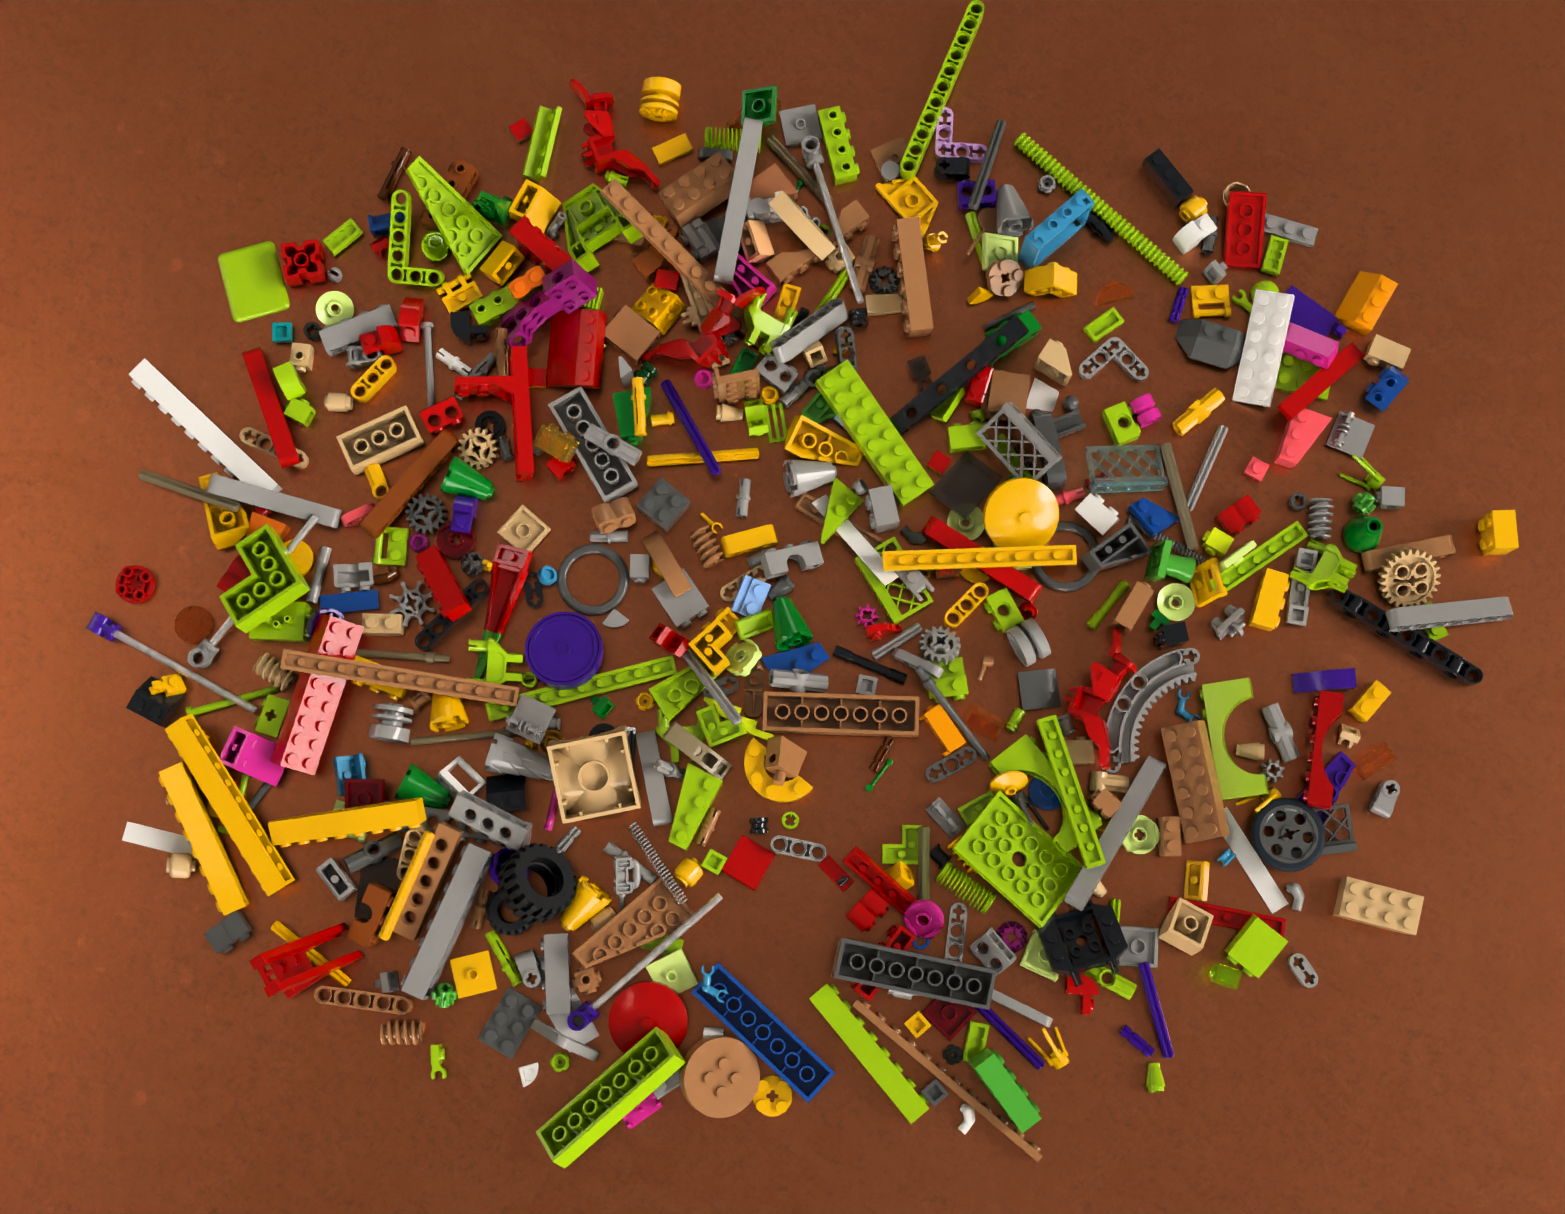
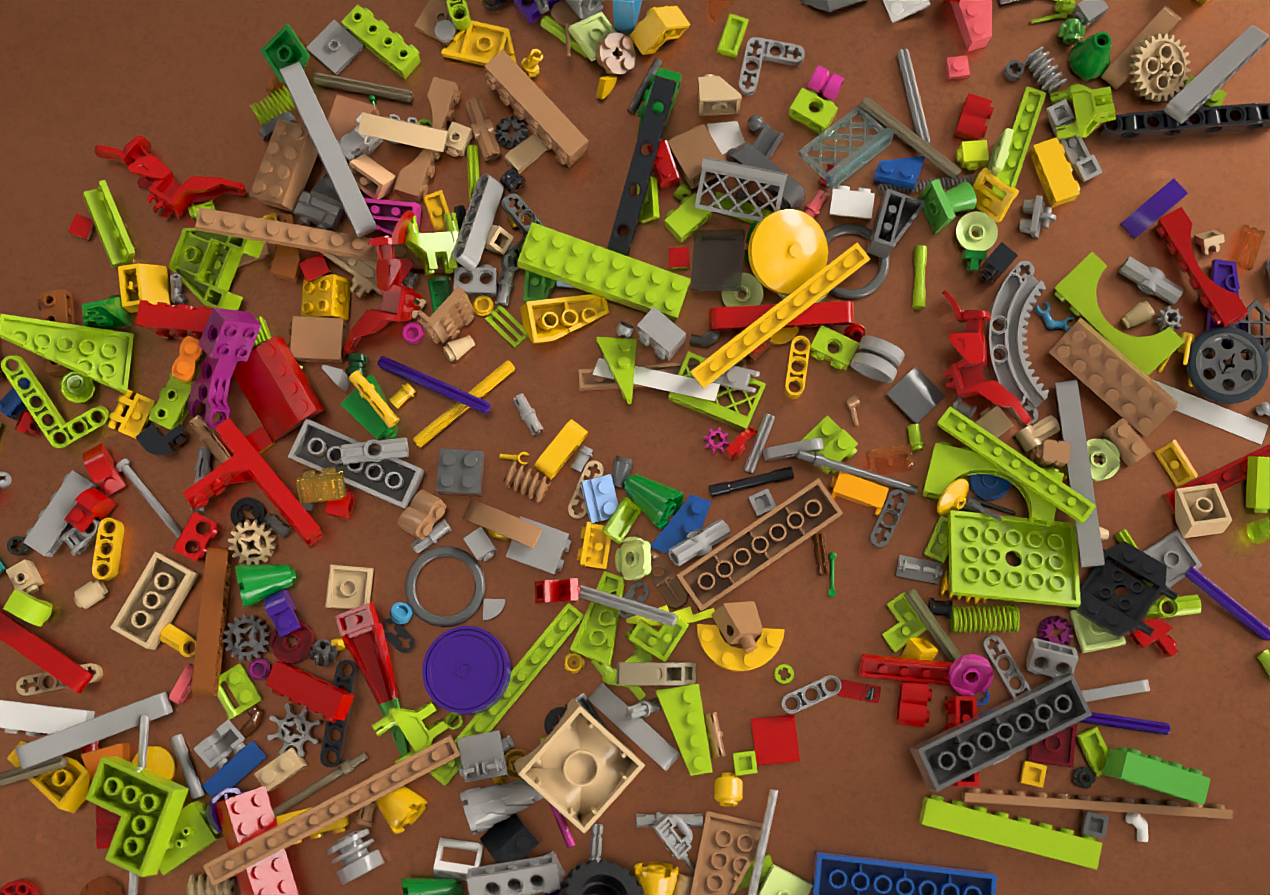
camera: 30 degrees left, 0 degrees up
lime brick [283,398,316,428] -> none
yellowish green dish [316,291,354,326] -> none
dark tan bar [411,727,518,746] -> none
white pin [436,348,473,377] -> none
yellow brick [480,240,525,286] -> none
green tile [590,695,615,720] -> none
light grey piece [628,822,688,904] -> none
yellow wheel [639,77,681,122] -> none
yellow tile [652,133,693,166] -> none
yellow brick [688,619,733,677] -> none
dark azure arm [701,965,728,1003] -> none
lime brick [743,398,769,436] -> none
black wheel [749,817,769,834] -> none
light grey arch [760,540,824,579] -> none
light grey cone [783,459,837,497] -> none
flat silver piece [801,135,864,304] -> none
clear smoke plate [907,355,932,391] -> none
light grey gear [918,625,961,666] -> none
yellow plant [1027,1027,1070,1069] -> none
medium nougat brick [1109,581,1154,636] -> none
dark purple axle [1119,1025,1155,1057] -> none
yellow piece [1172,388,1225,436] -> none
dark azure bush [1217,848,1236,867] -> none
yellow brick [1346,680,1392,724] -> none

